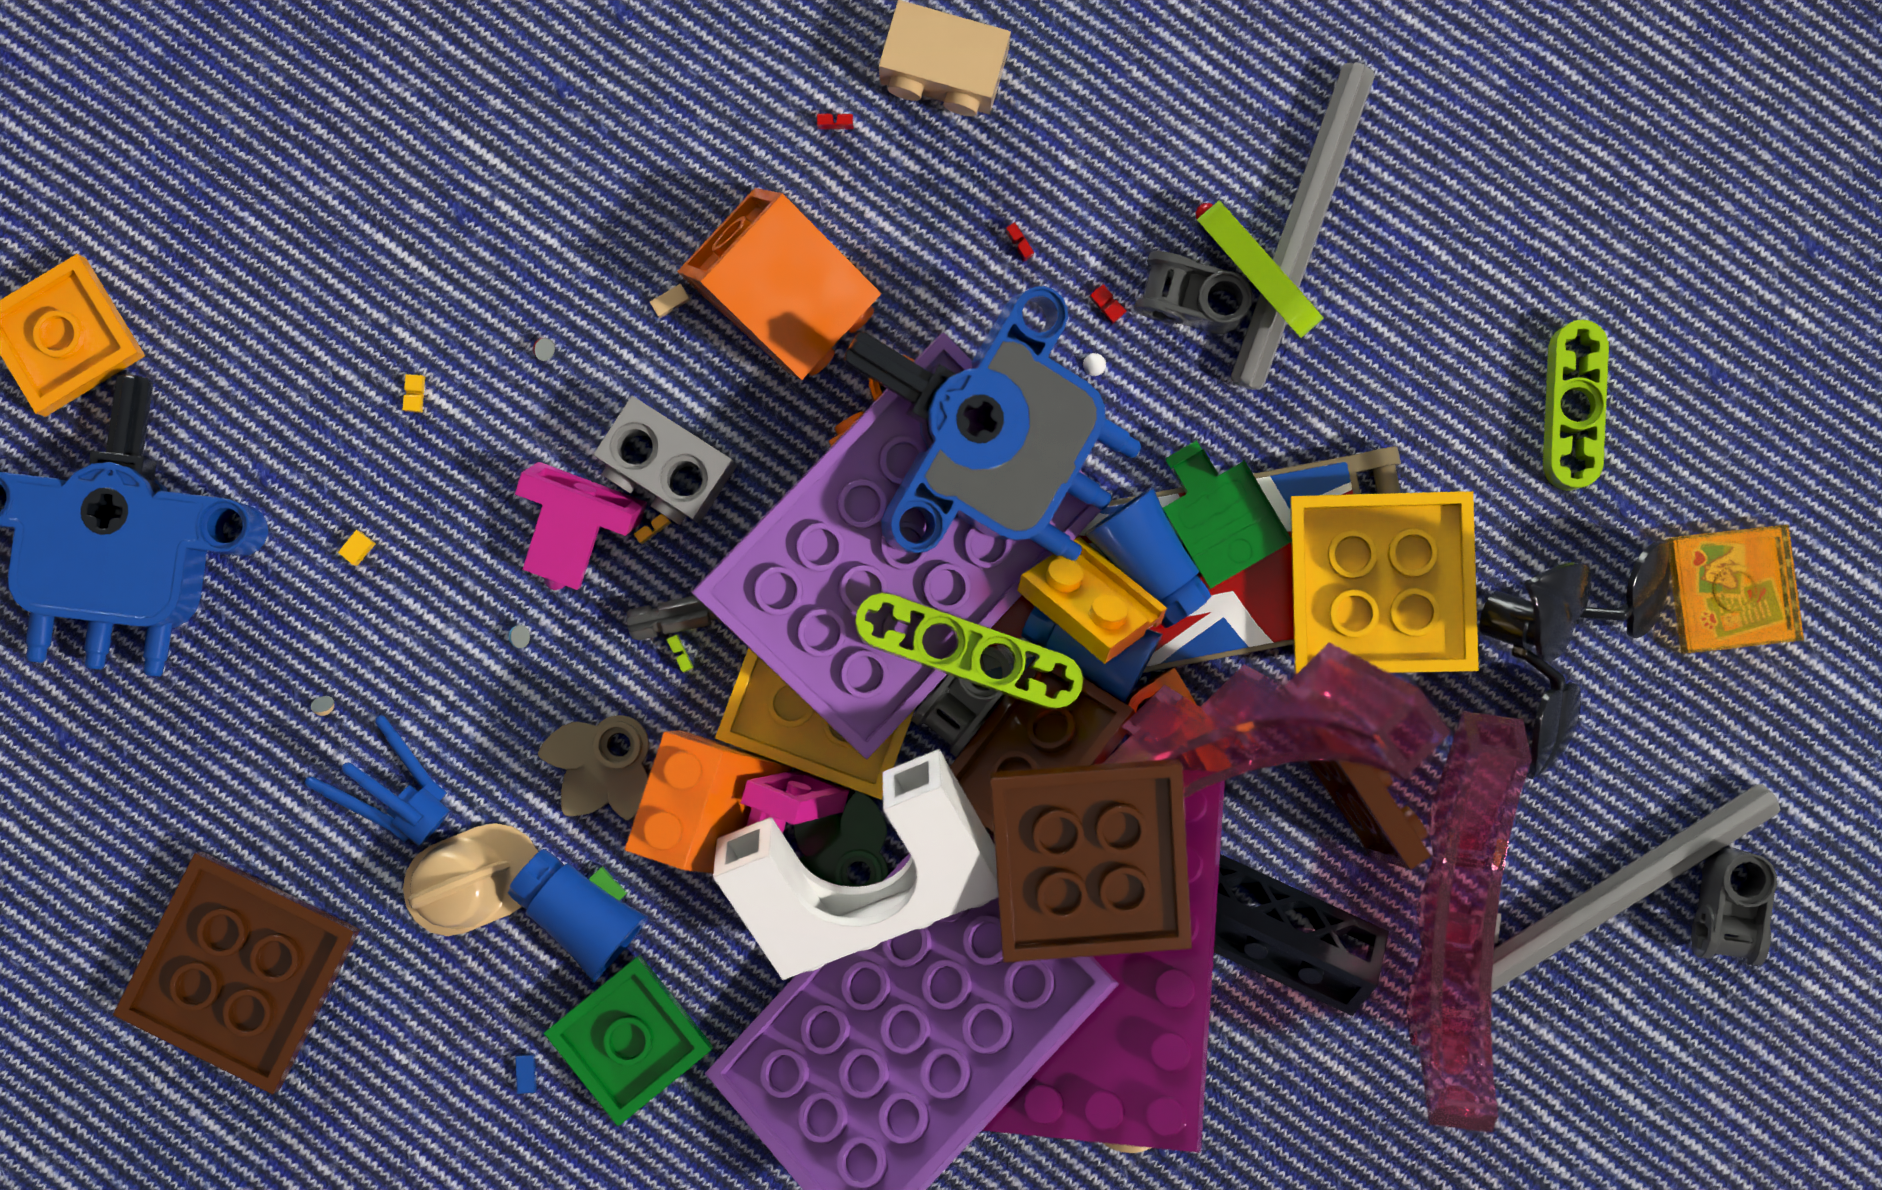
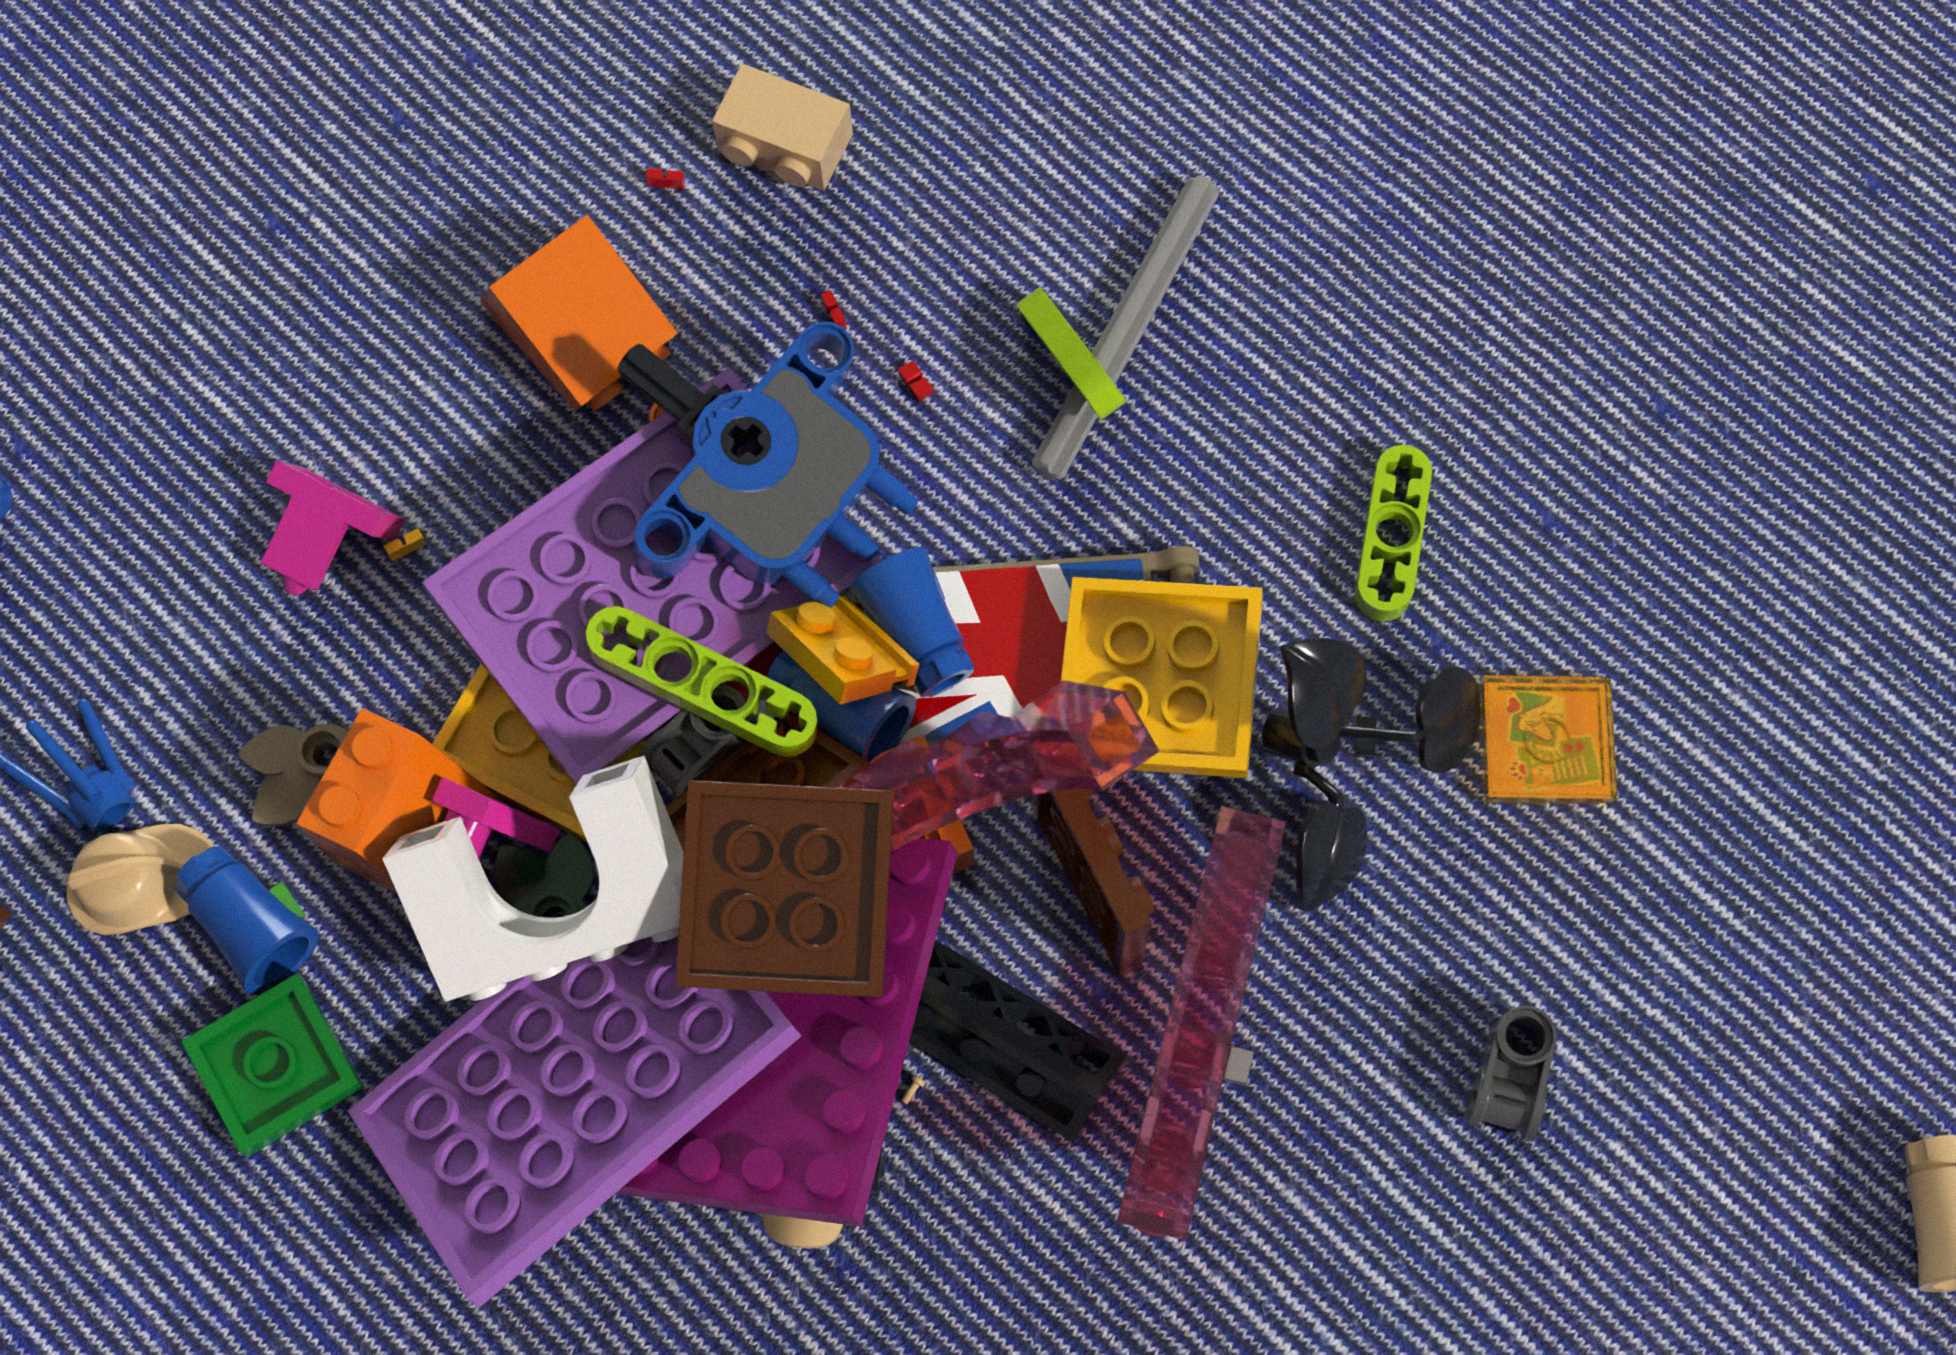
camera: 15 degrees right, 15 degrees down
light grey piece [311,696,334,716] -> none
yellow piece [338,530,376,566] -> none
yellow piece [402,374,425,413] -> none
light grey piece [509,625,530,648] -> none
blue piece [515,1054,537,1094] -> none
light grey piece [533,338,555,361] -> none
light grey brick [593,396,737,525] -> none
dark grey axle [626,596,722,640] -> none
tan piece [650,283,690,318] -> none
lime piece [667,635,694,673] -> none
white piece [1083,353,1106,376] -> none
dark grey piece [1133,251,1252,334] -> none
green piece [1162,440,1292,590] -> none
light grey axle [1469,784,1780,993] -> none

